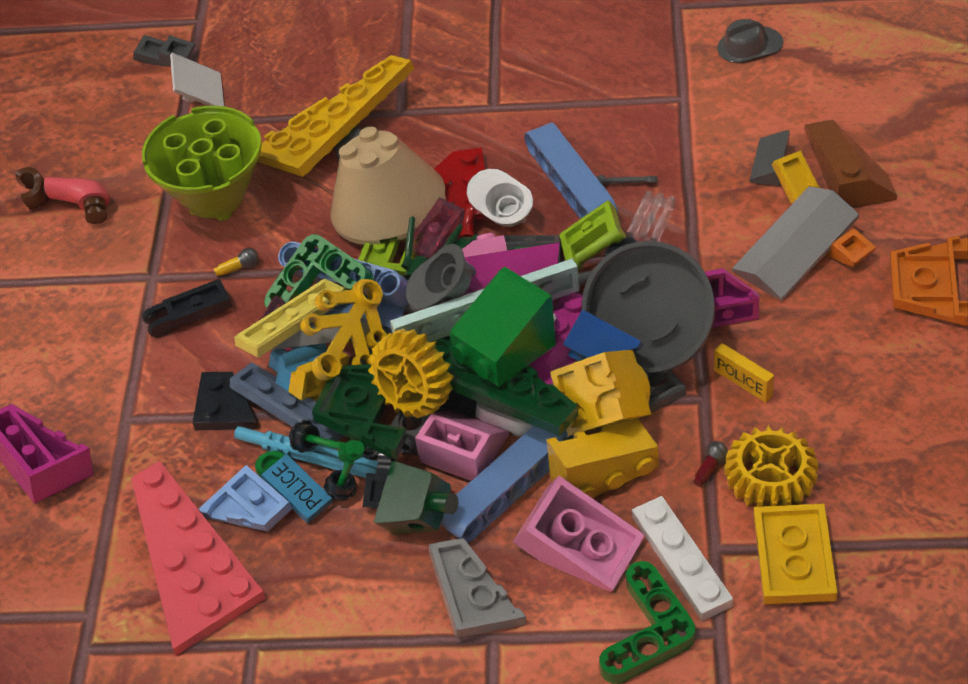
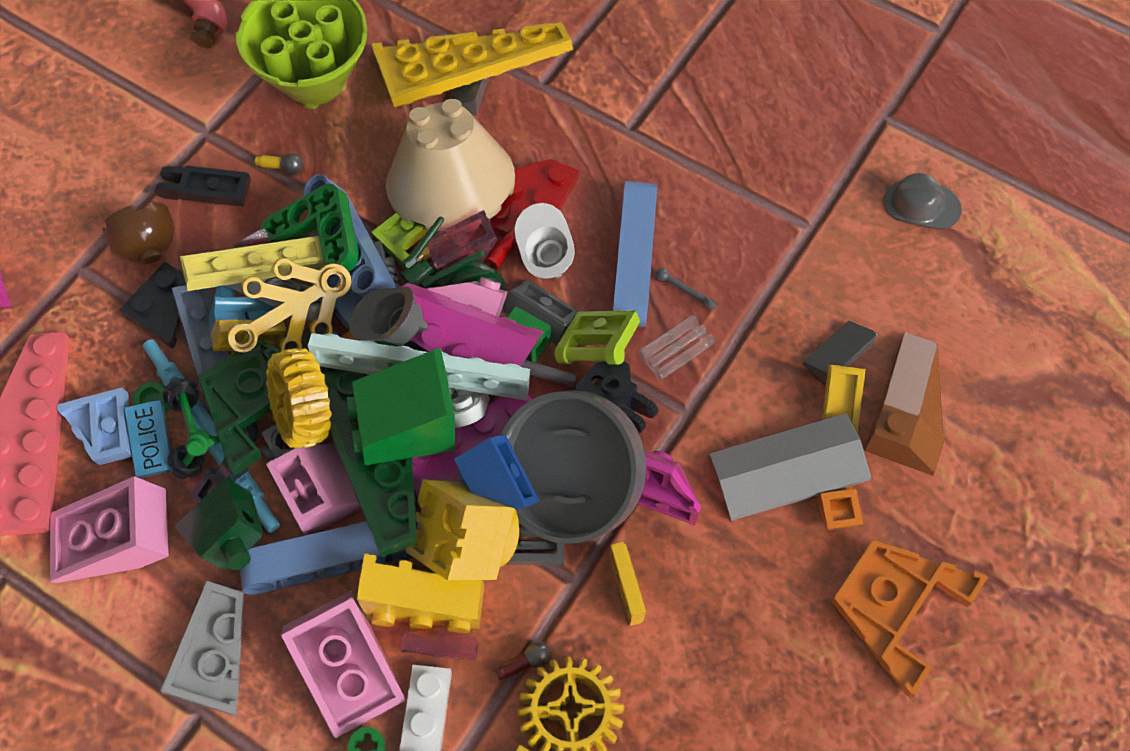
camera: 25 degrees right, 15 degrees up
none -> bright pink slope [50,476,169,583]
none -> reddish brown cylinder [102,202,174,264]
none -> clear pink axle [400,628,479,661]

